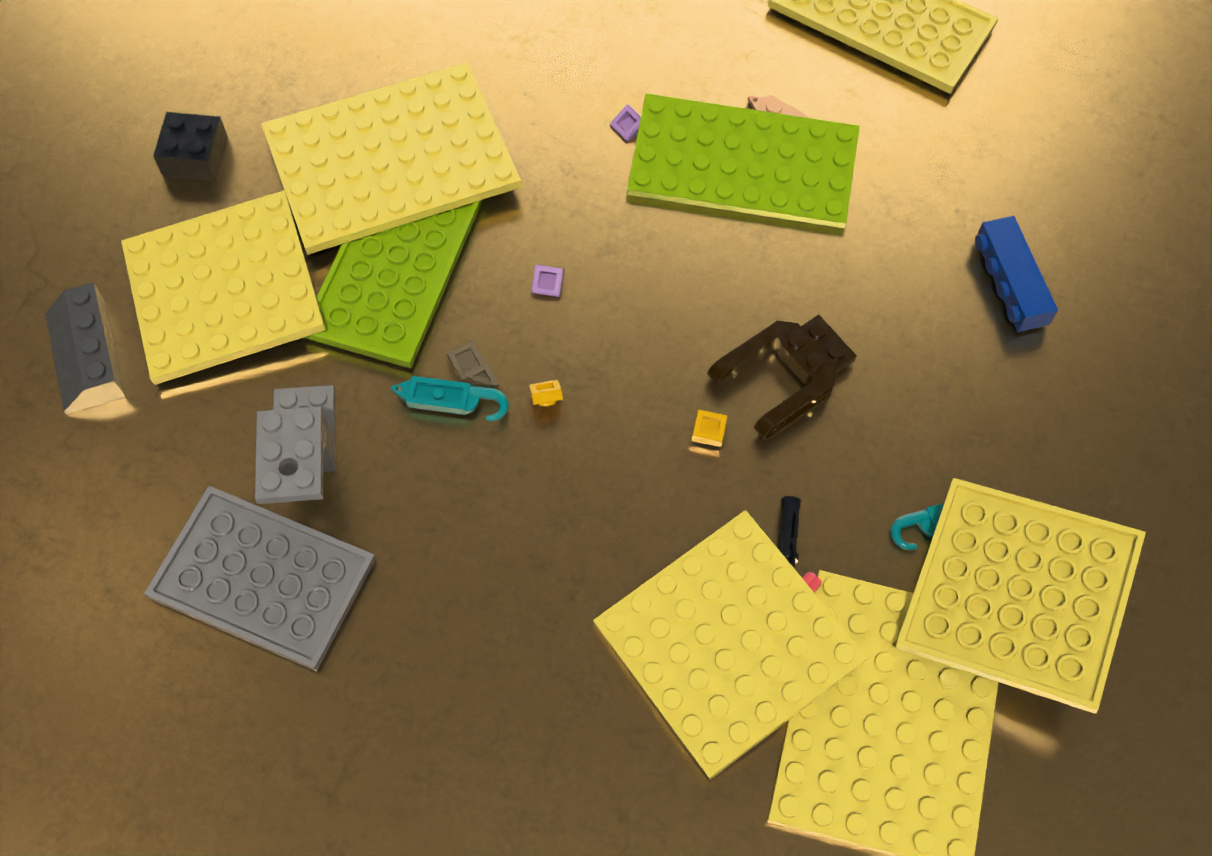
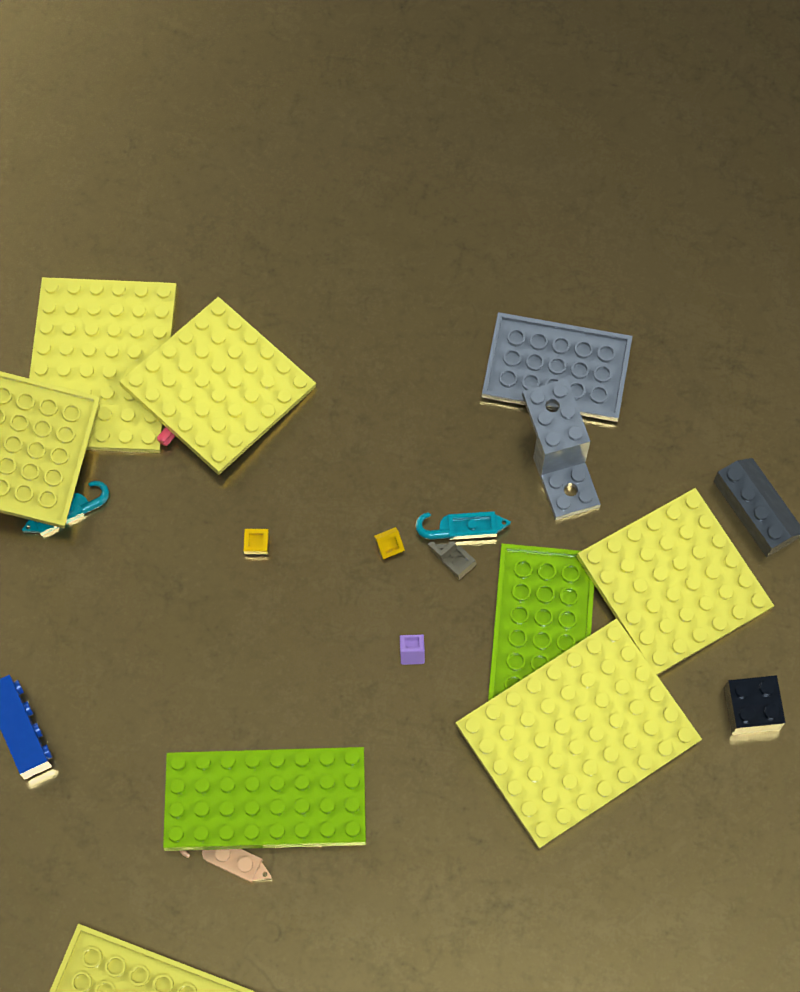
camera: 170 degrees right, 5 degrees up
lavender slope [610,104,641,141] -> none
dark brown plate [707,314,857,440] -> none
black pin [777,496,801,568] -> none

